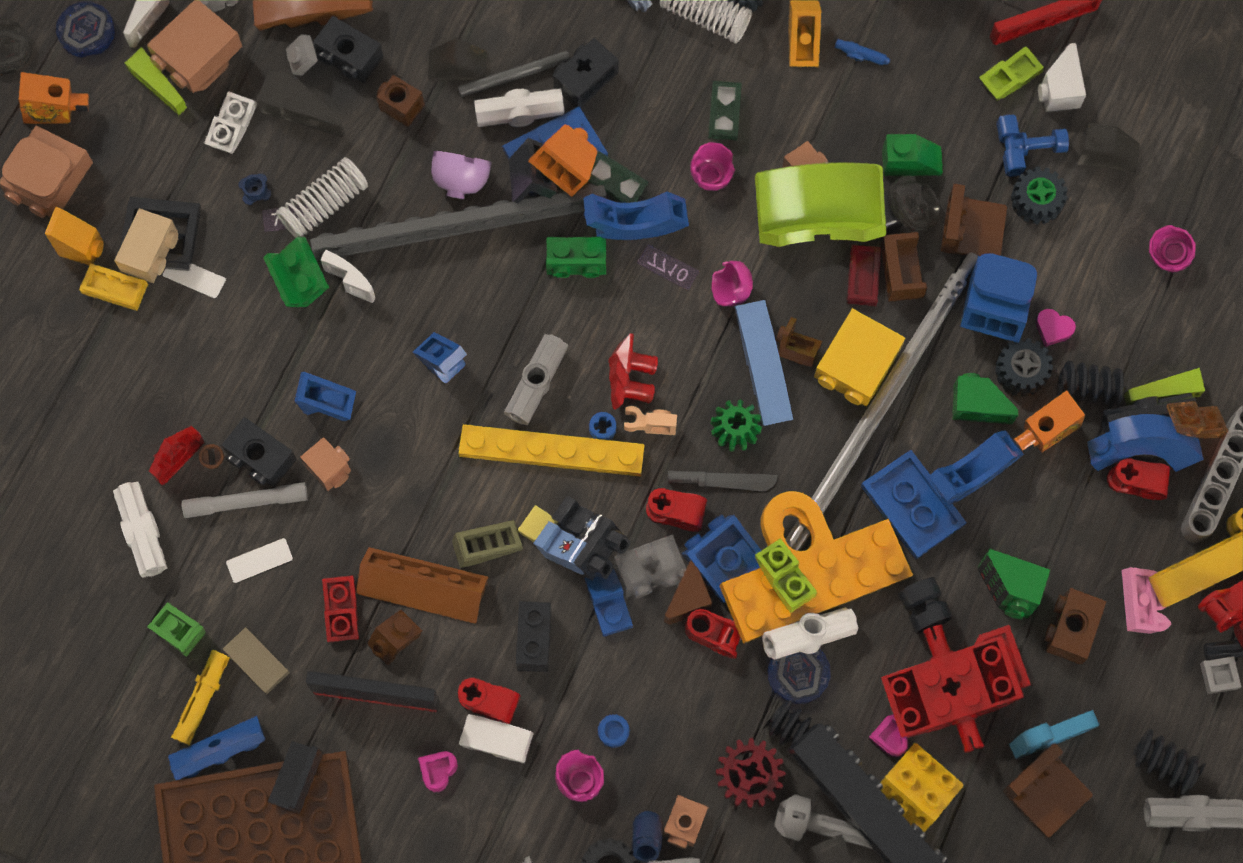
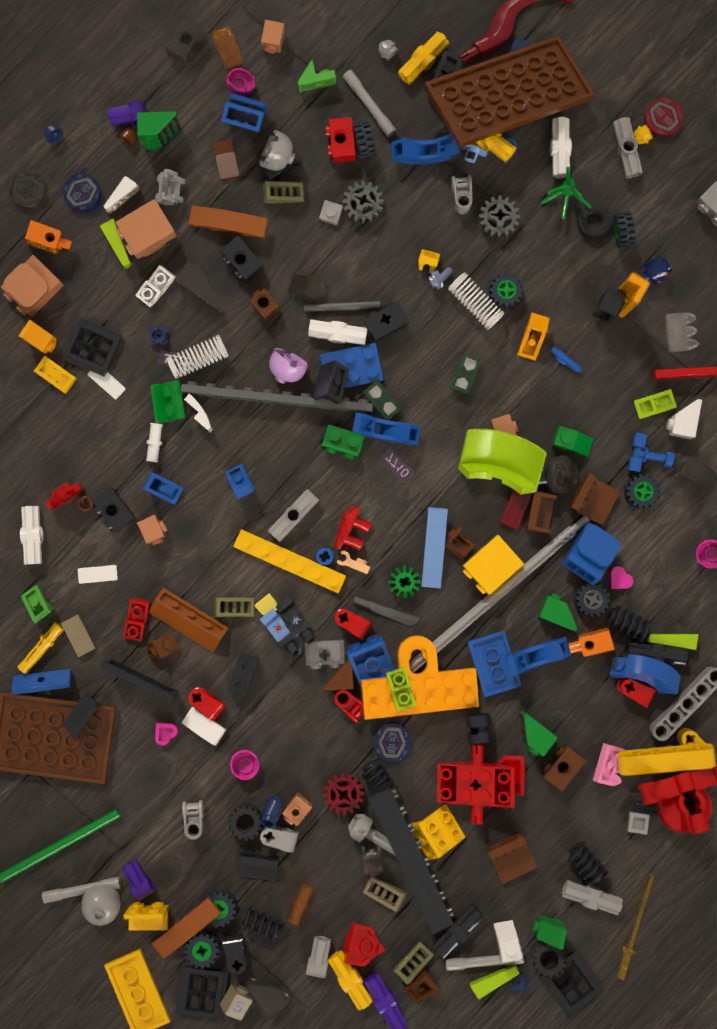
camera: 20 degrees right, 15 degrees up
tan brick [114,208,178,283] -> none
light grey piece [182,482,308,518] -> none
light grey plate [286,34,317,76] -> none
orange torso [528,125,598,197] -> none
blue slope [584,569,633,637] -> none
blue tile [598,715,630,748] -> none
dark pink hair [690,142,735,191] -> none
dark pink hair [711,261,753,307] -> none
white piece [762,607,858,660] -> none
dark pink tile [868,715,908,758] -> none
dark azure beam [1009,710,1100,759] -> none
clear orange slope [1166,401,1228,438] -> none
none -> white pin [146,423,163,462]

